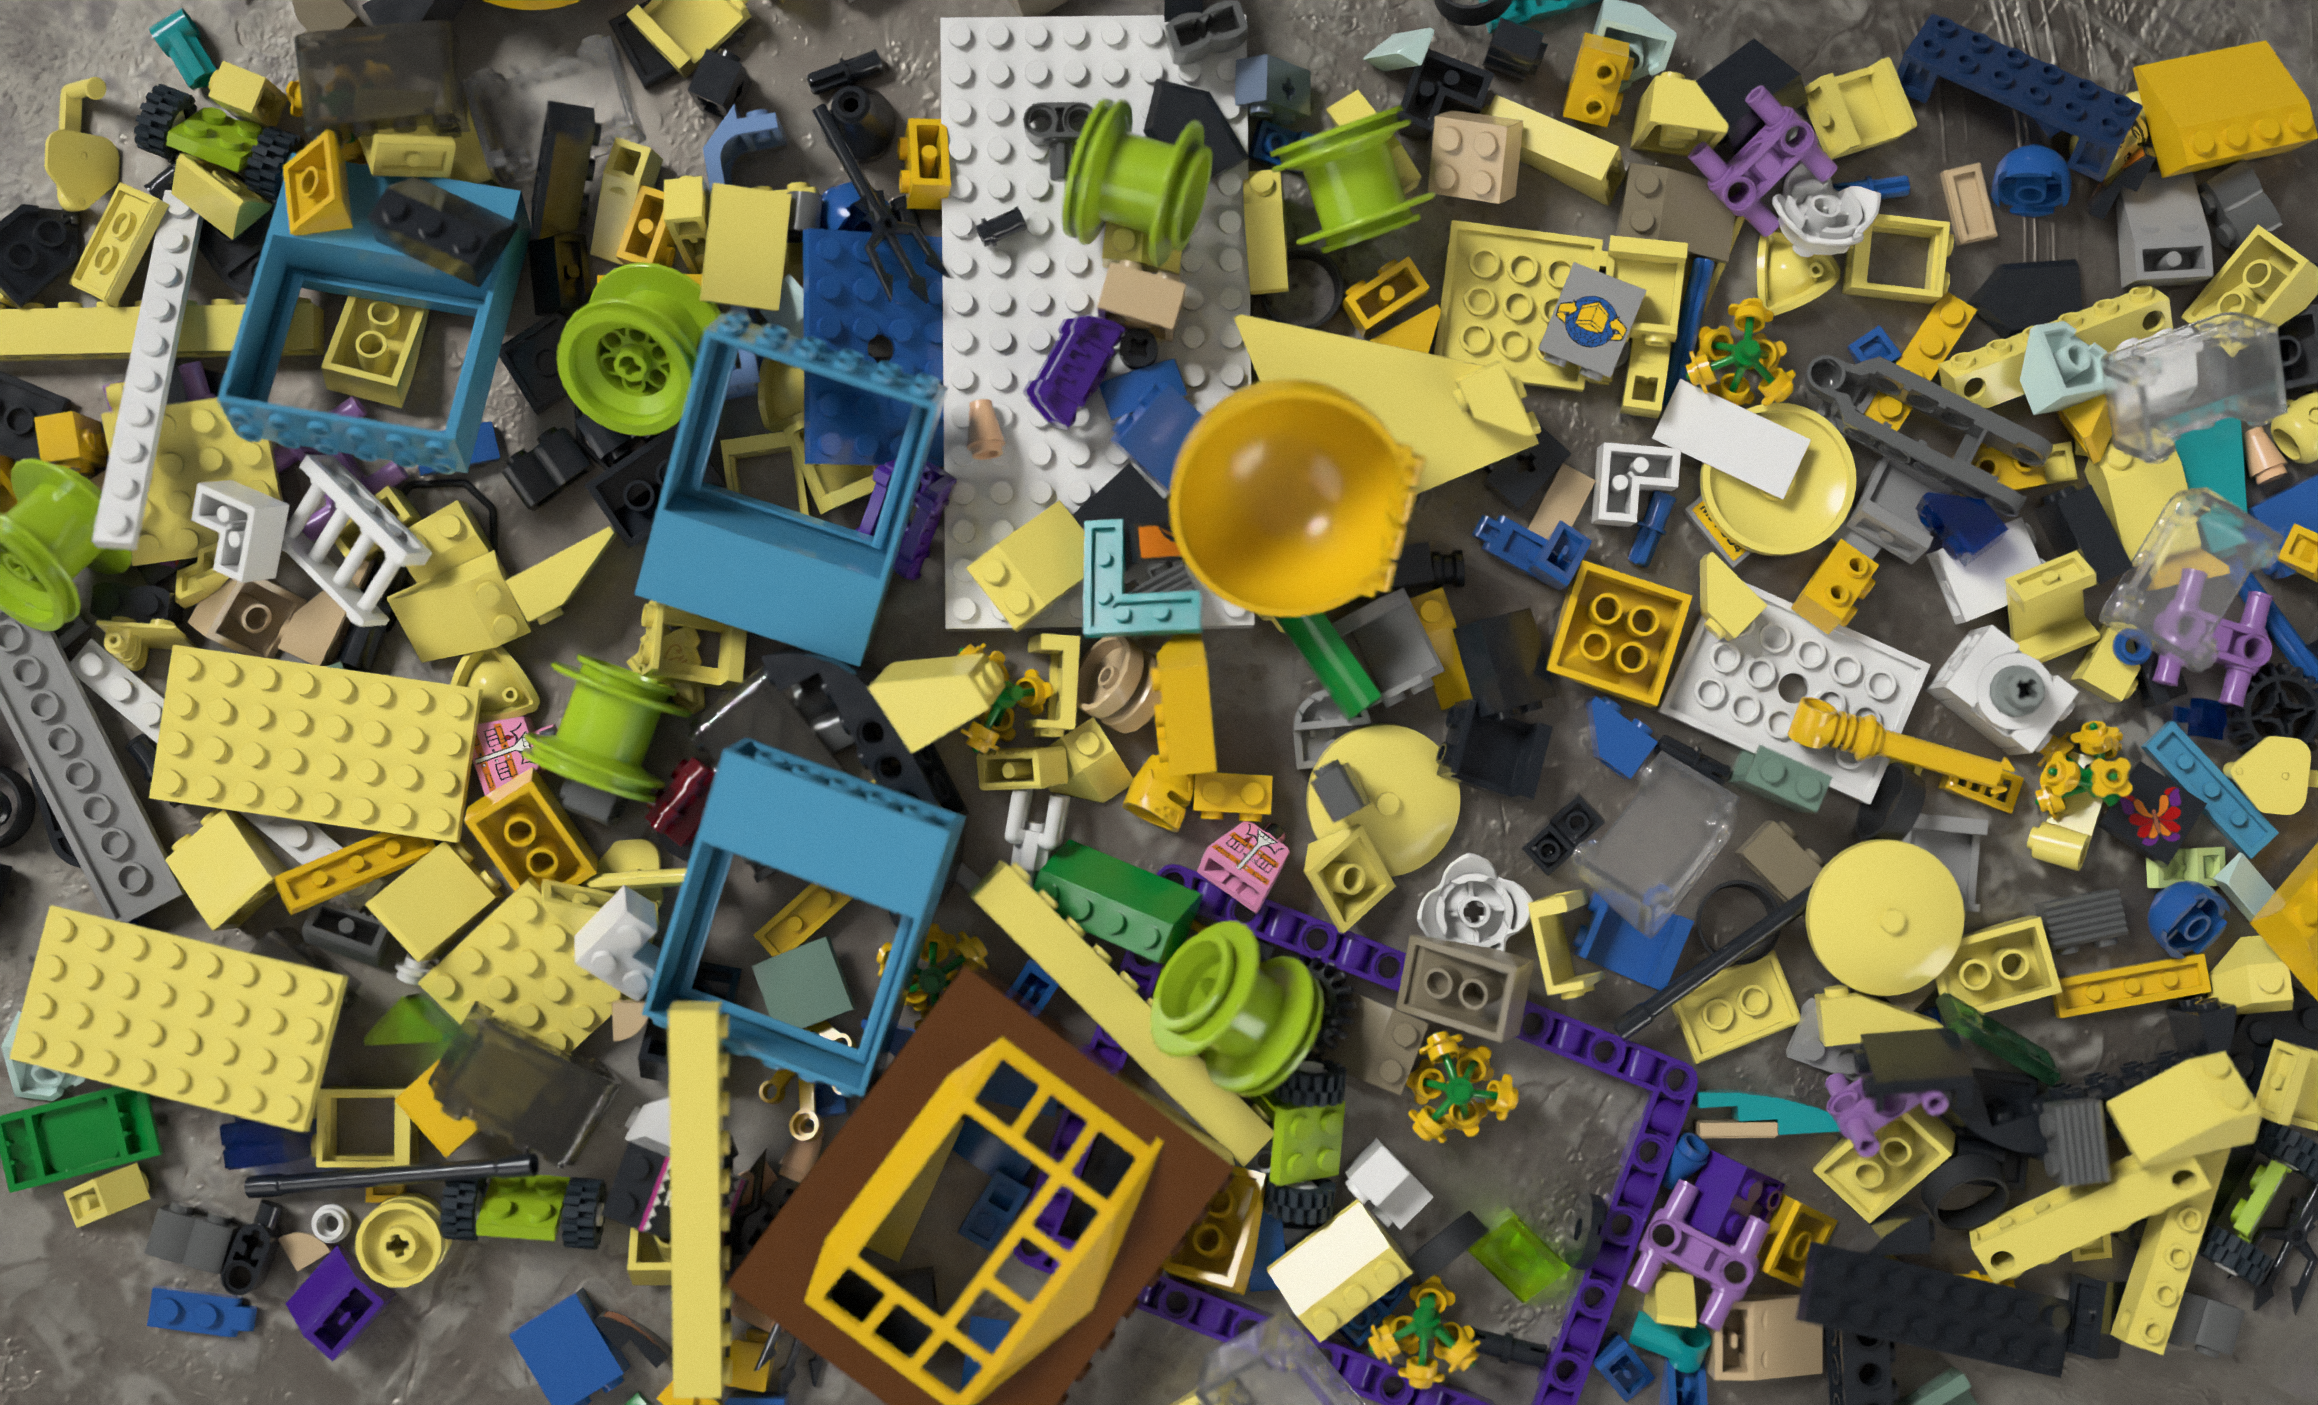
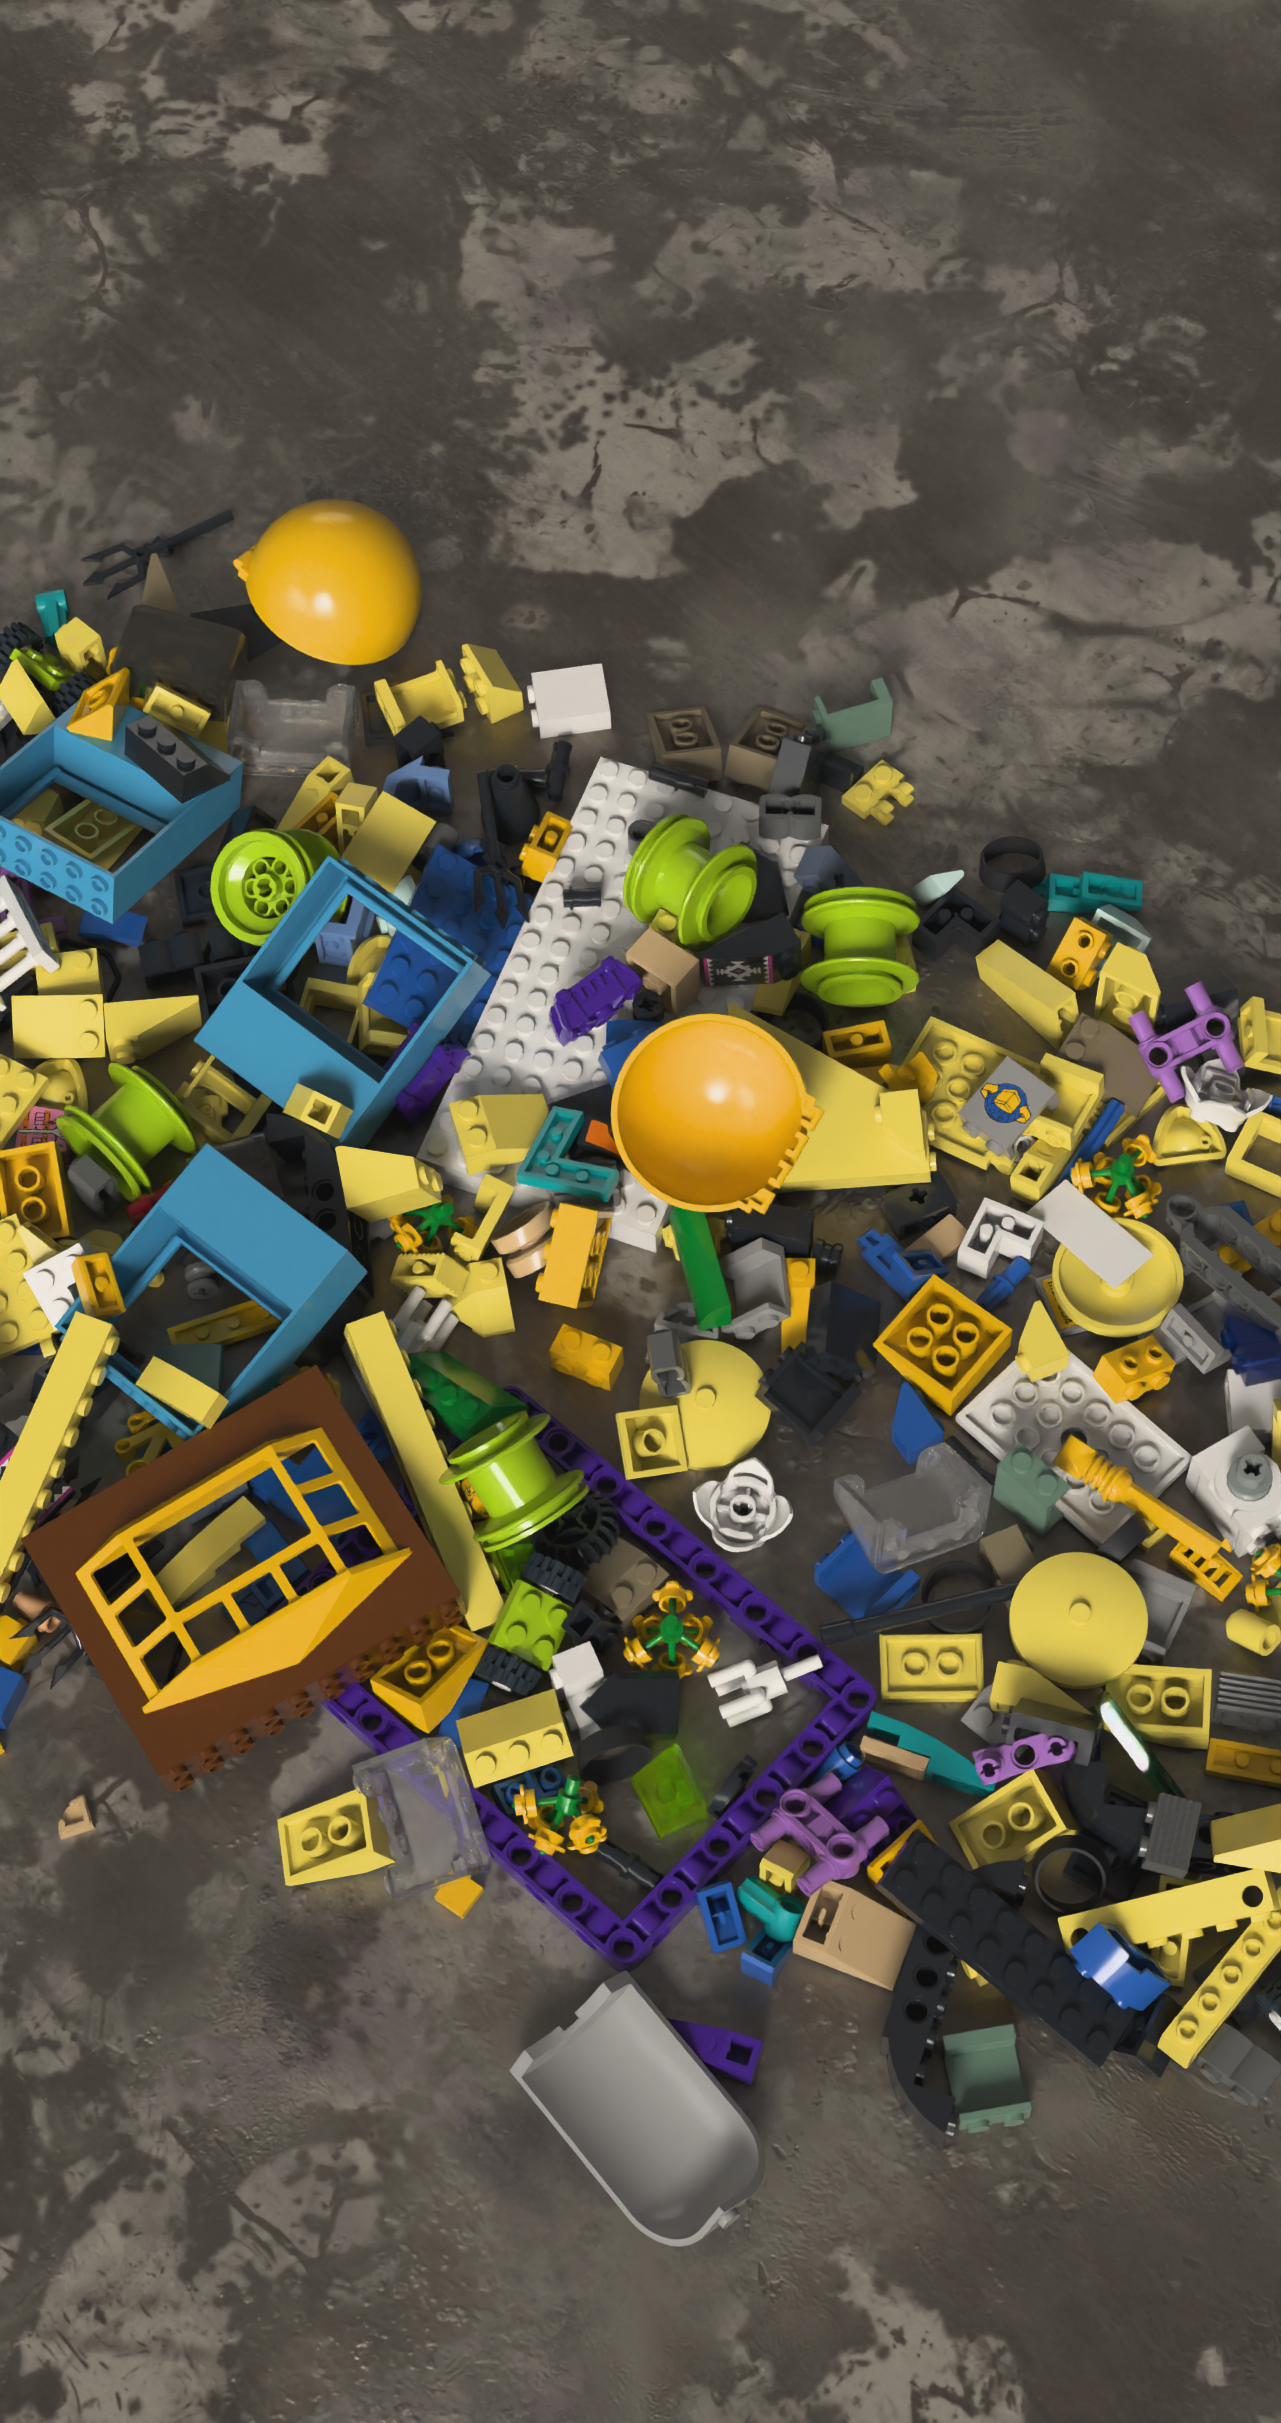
camera: 30 degrees right, 25 degrees down
black slope [531,100,602,240] -> none
tan tile [612,1000,649,1041] -> none
light nougat cone [967,399,1005,460] -> none
yellow helmet [1122,754,1195,832] -> none
bright pink torso [1197,821,1290,913] -> none
dark tan slope [1396,934,1534,1043] -> none
tan brick [1428,110,1524,204] -> none
black slope [1522,793,1605,876] -> none
light yellow panel [1527,888,1605,999] -> none
none -> yellow slope [71,1251,126,1321]
none -> light yellow slope [135,1356,229,1429]
none -> light yellow slope [283,1083,353,1139]
none -> black pin [543,740,572,802]
none -> black brick [561,1600,623,1654]
none -> black tile [579,1670,680,1740]
none -> black axle [648,762,710,798]
none -> black slope [699,912,803,986]
none -> white plant [707,1654,823,1728]
none -> yellow slope [878,1052,938,1103]
none -> blue brick [1069,1922,1172,2011]

